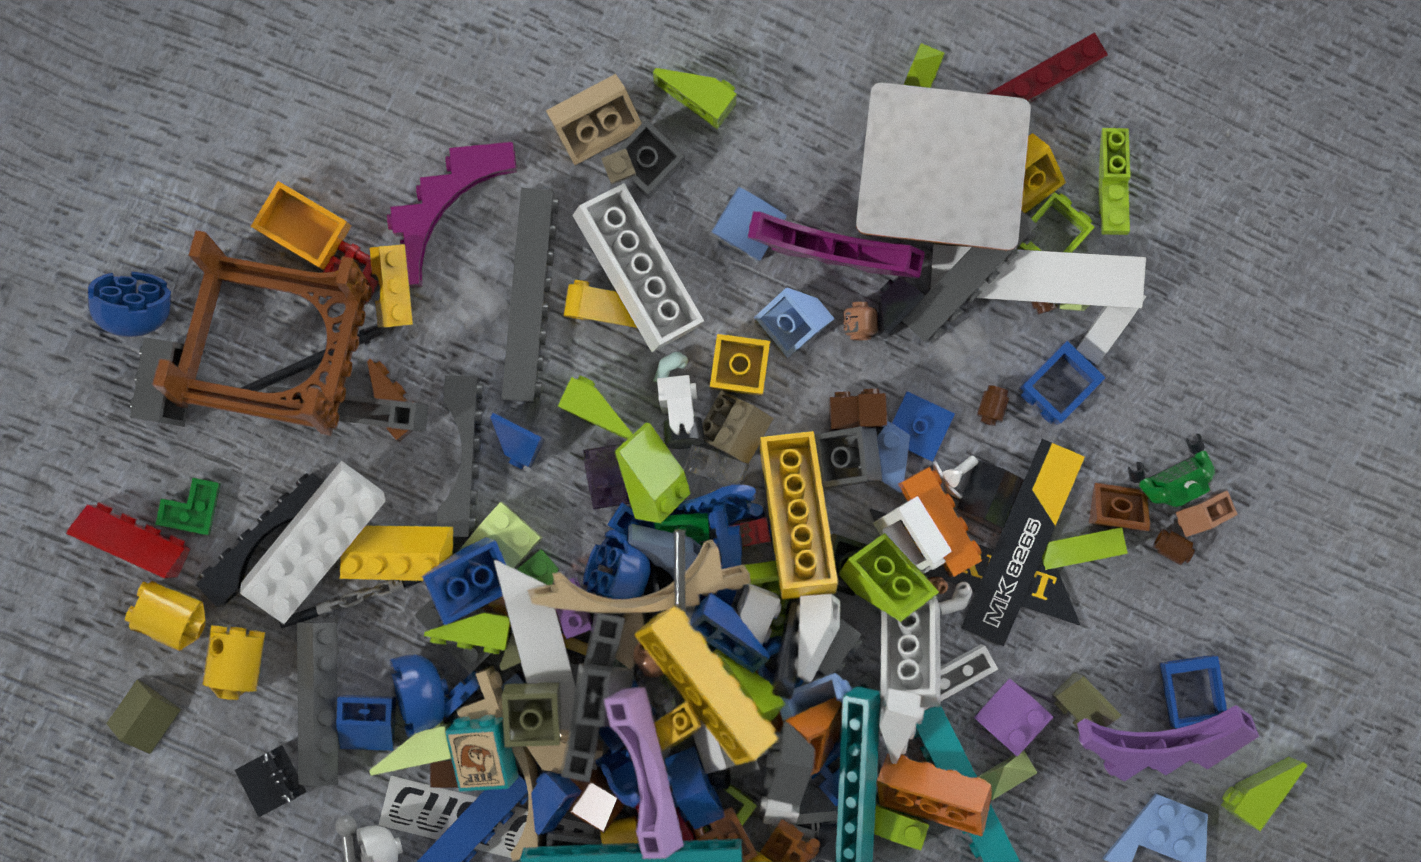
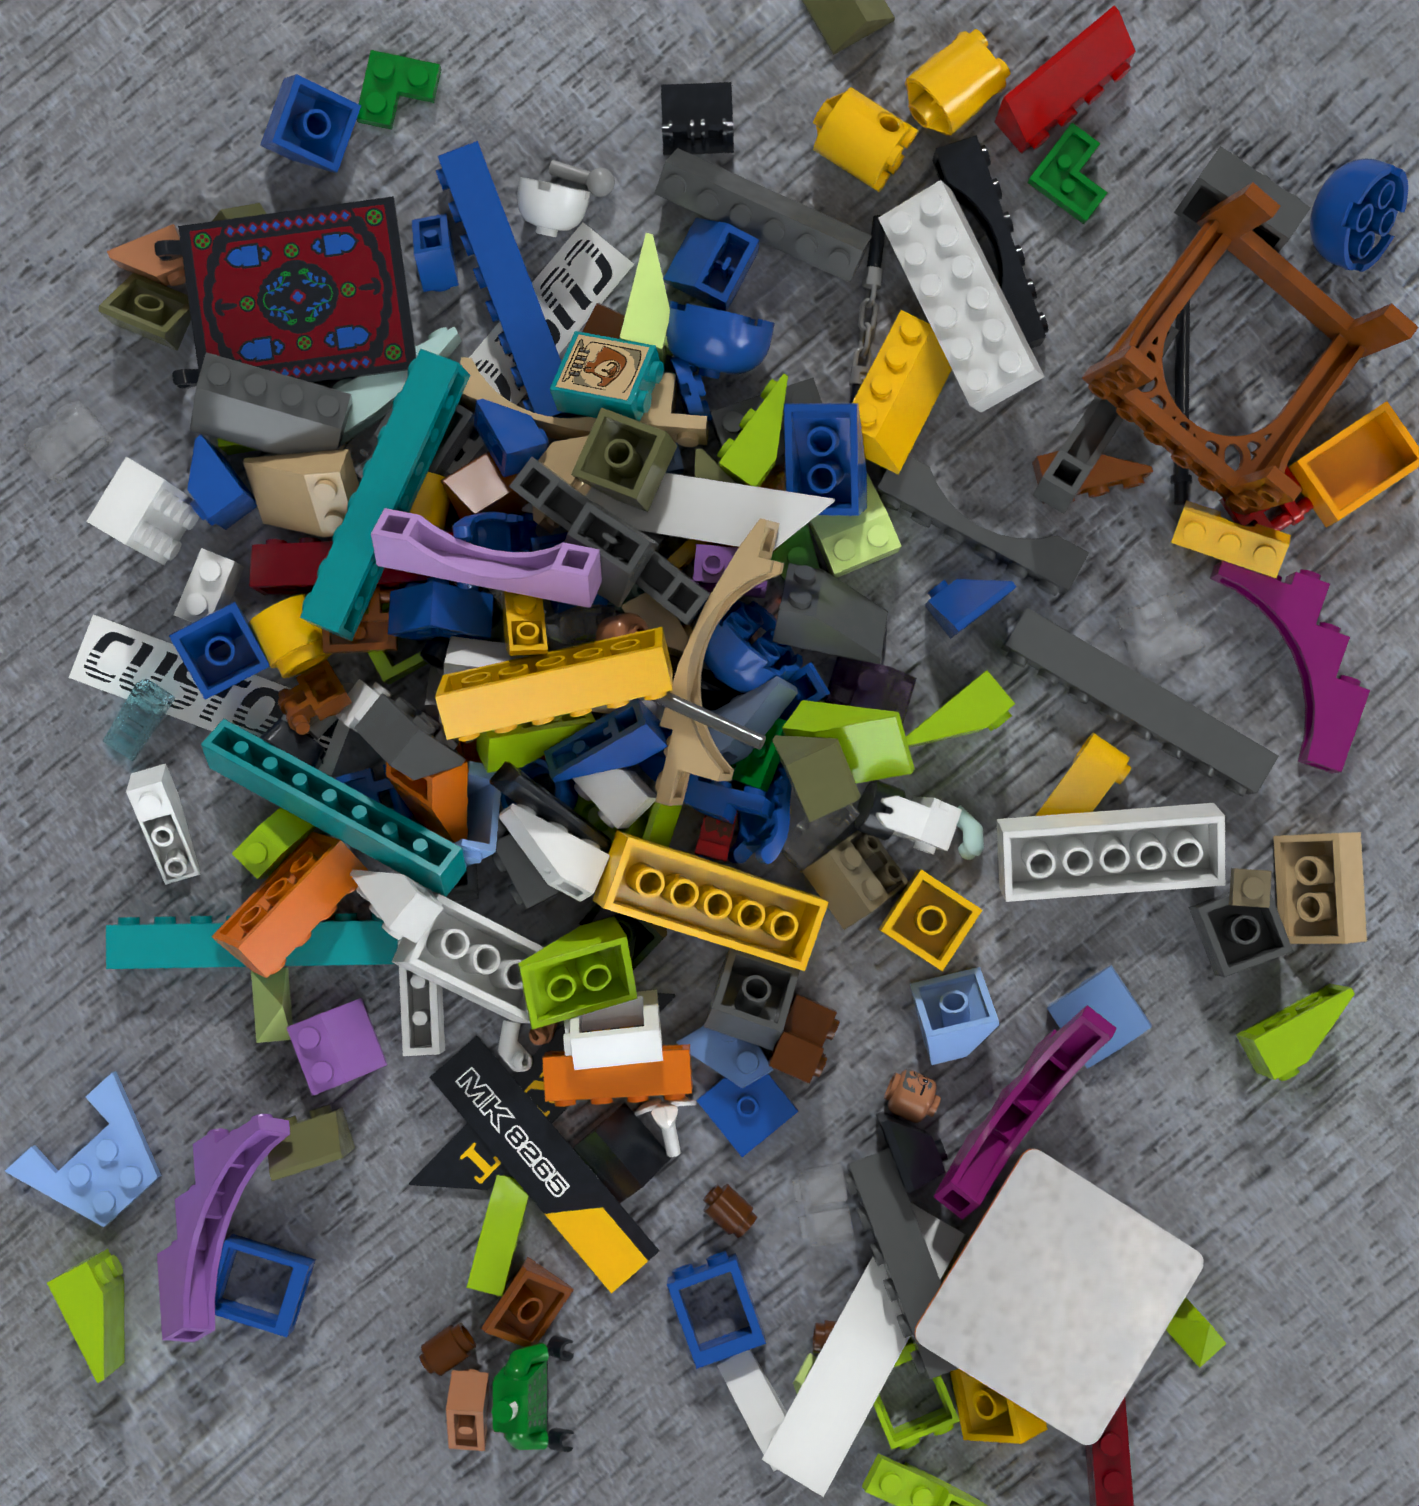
camera: 125 degrees right, 0 degrees up
none -> dark grey slope [772,563,888,664]
none -> olive slope [772,735,861,822]

